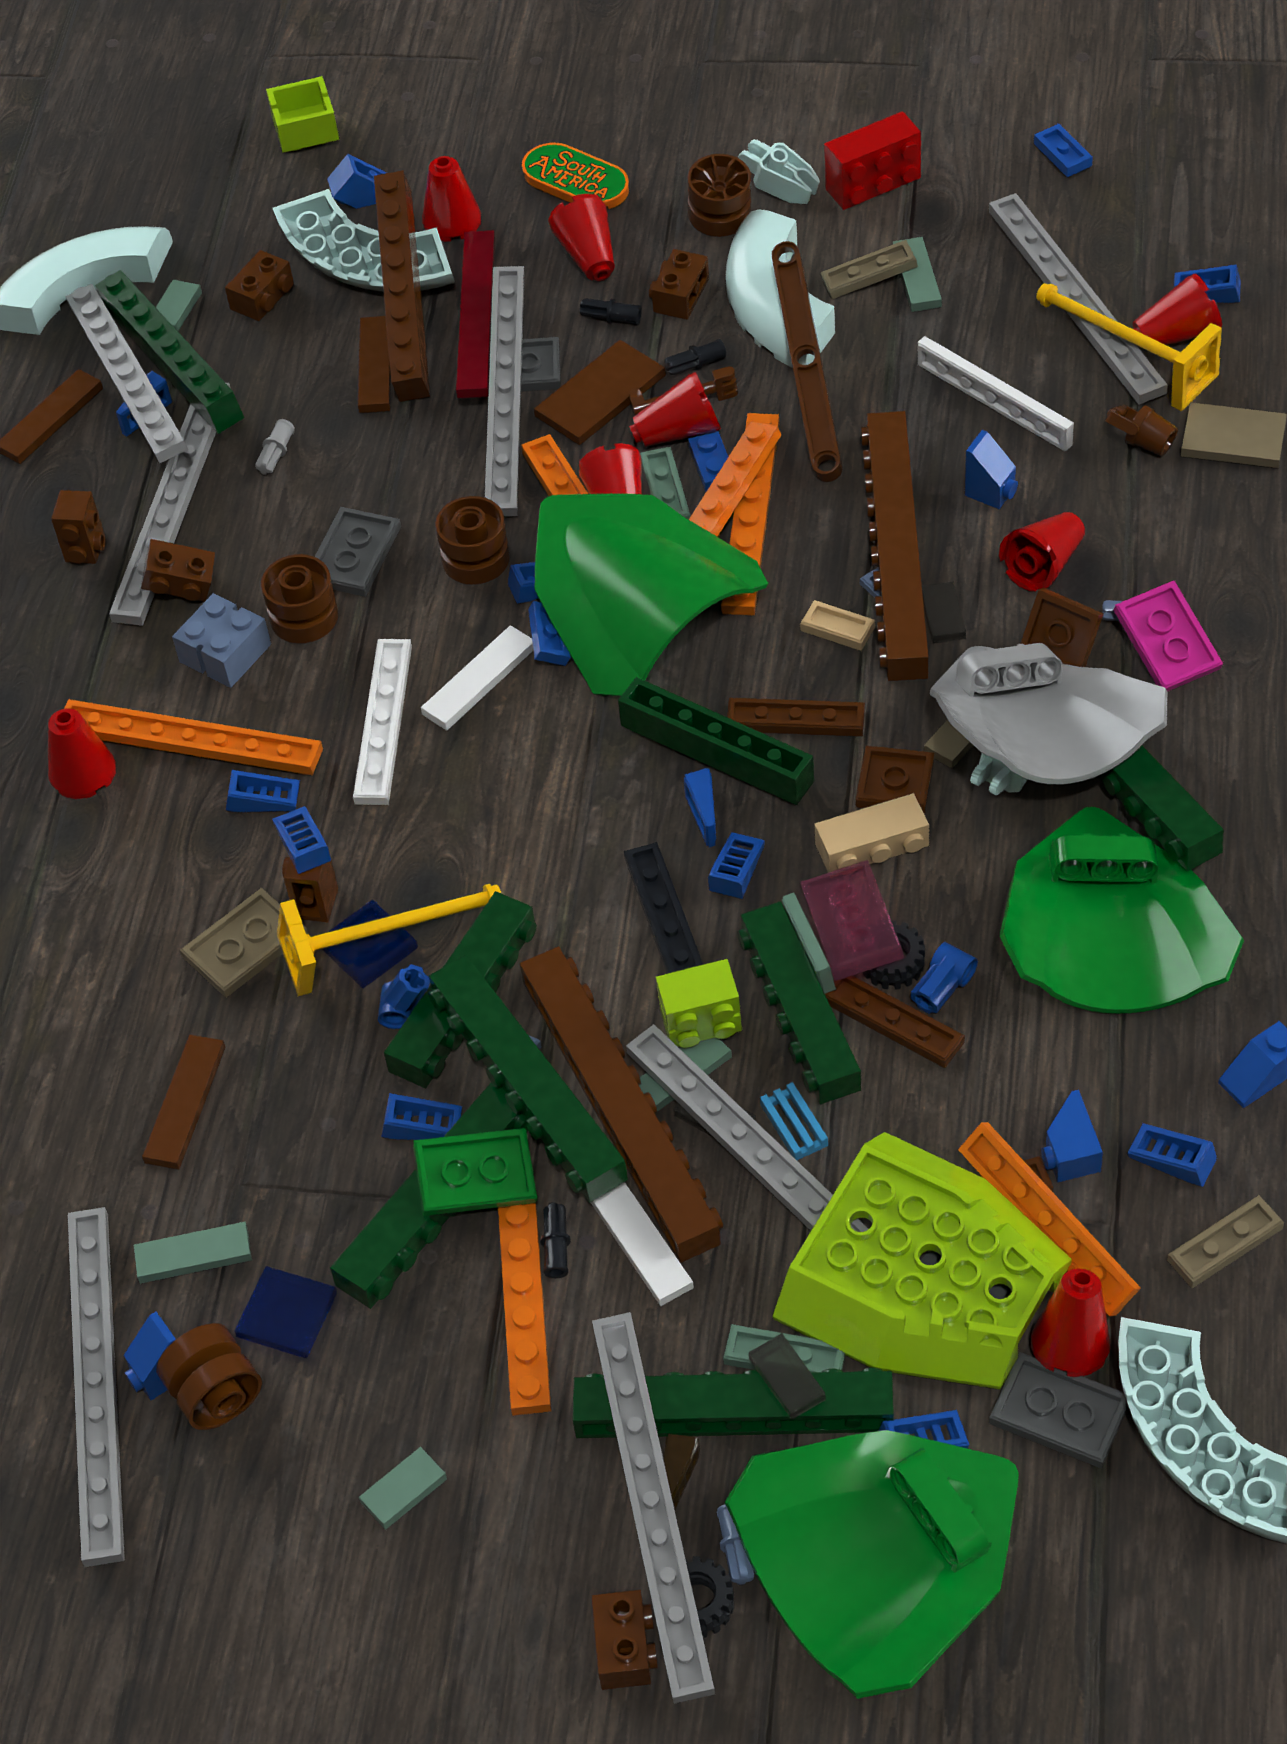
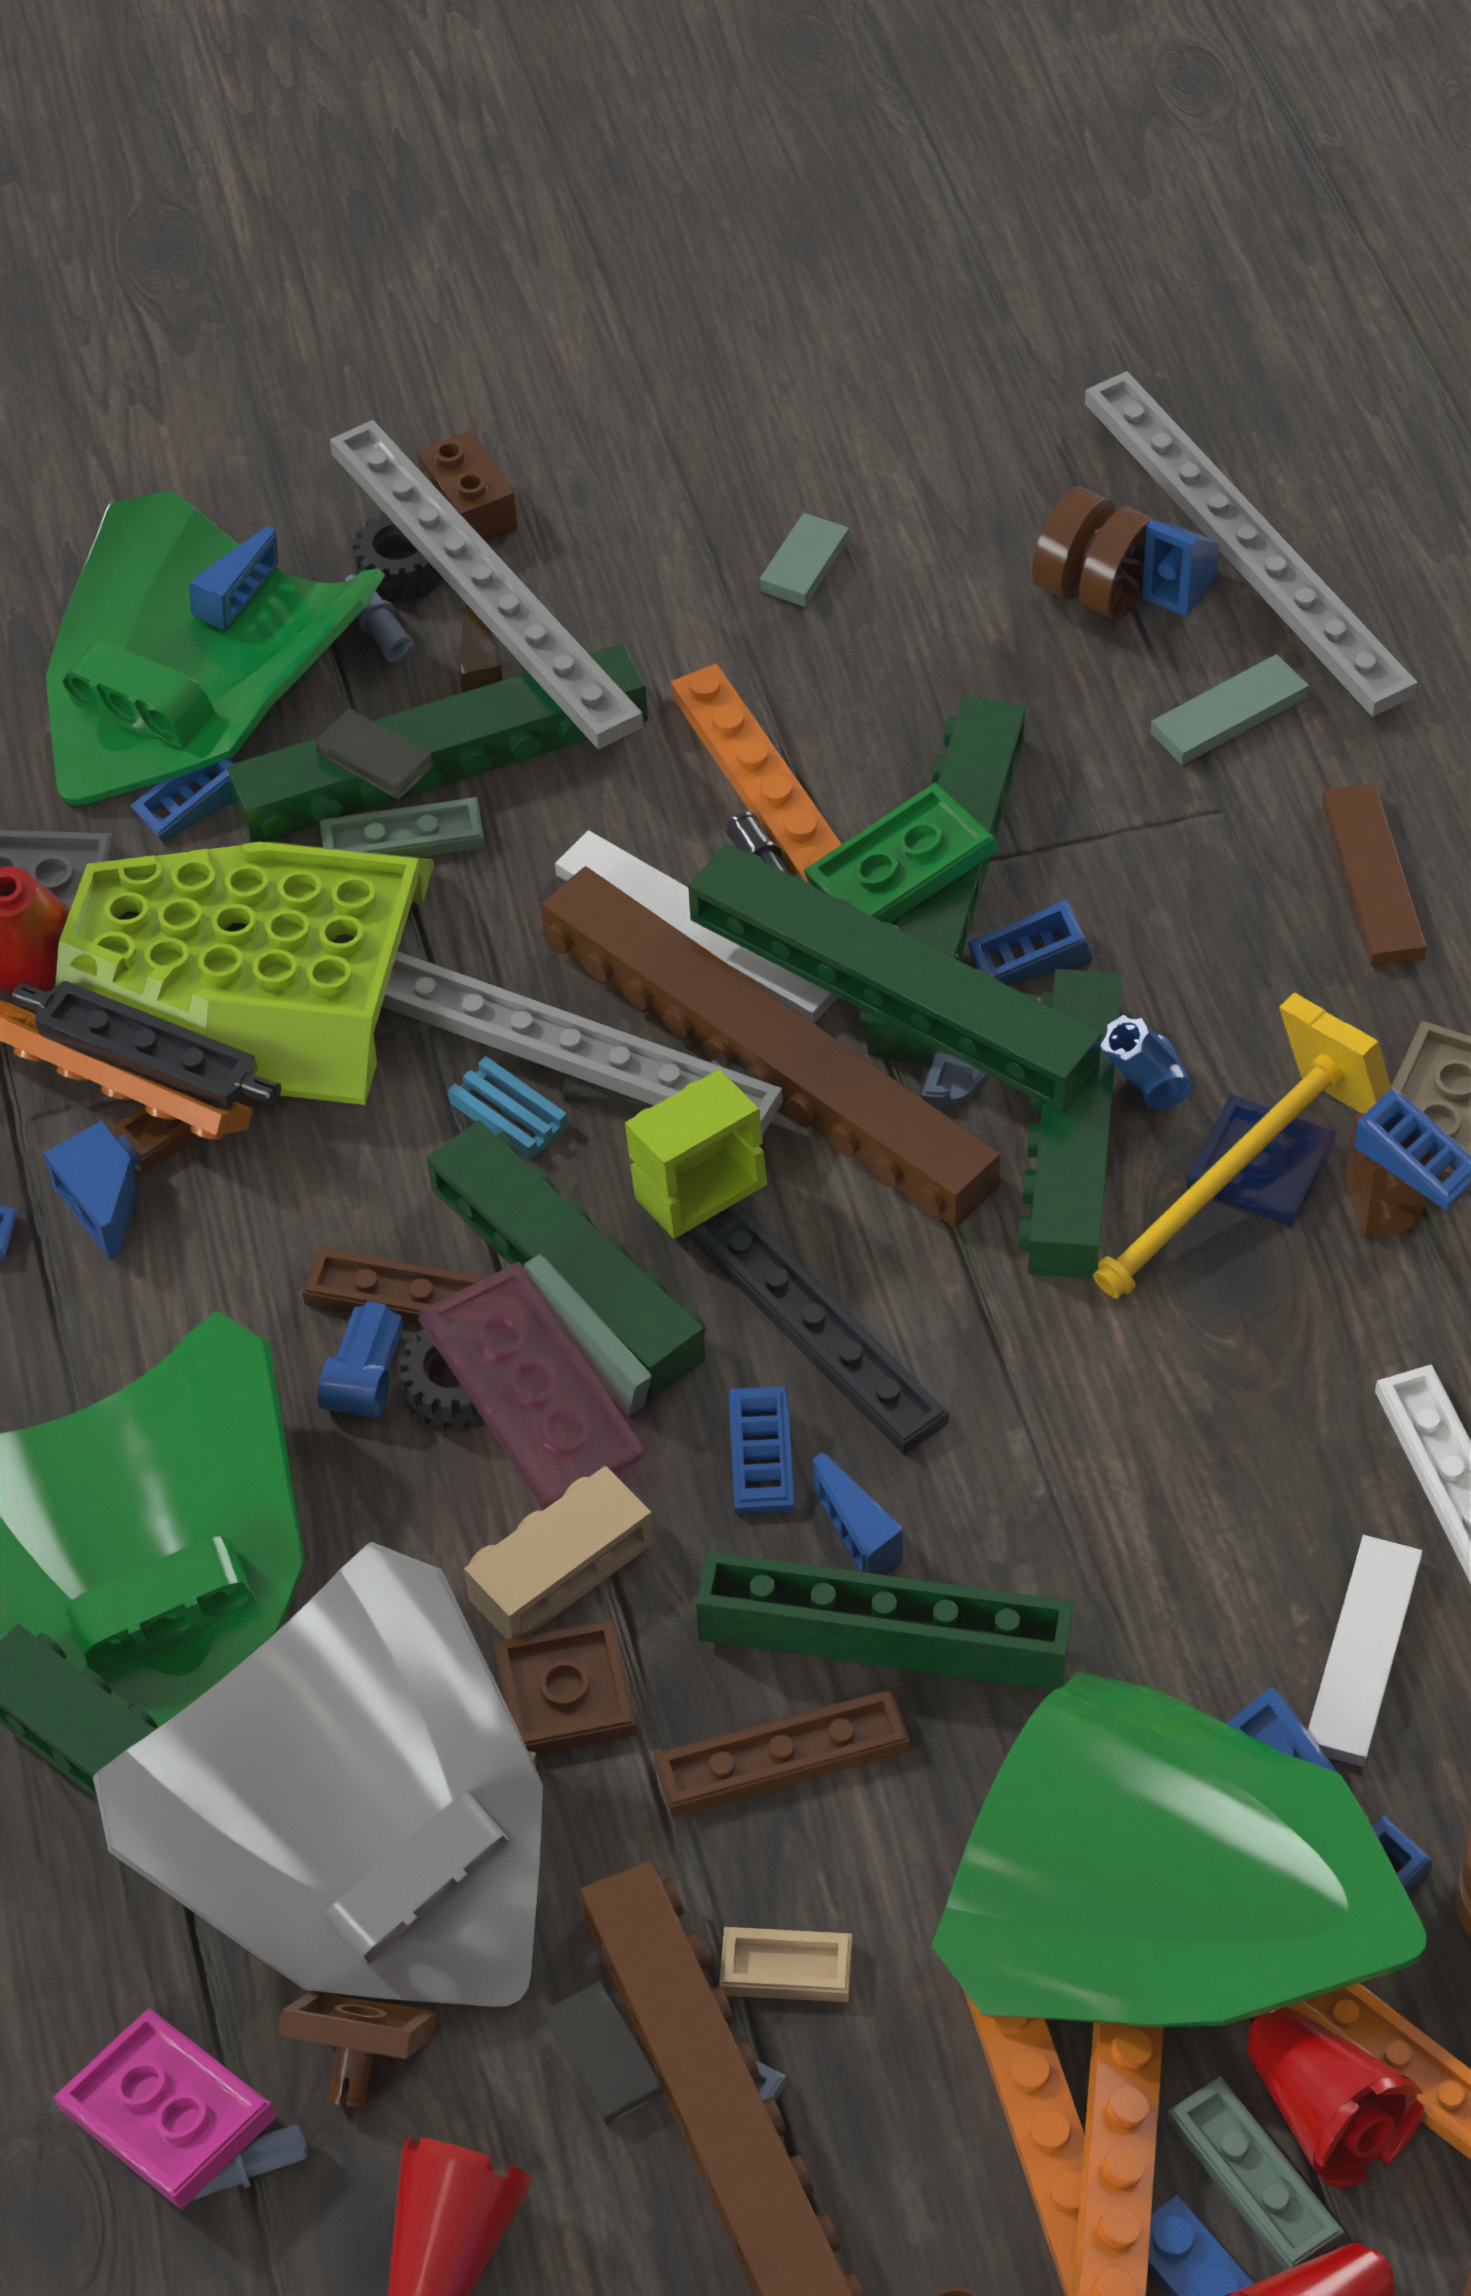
camera: 155 degrees right, 0 degrees up
clear blue tile [234,1266,337,1359] -> none
none -> black plate [12,981,282,1110]
none -> blue slope [189,526,278,630]

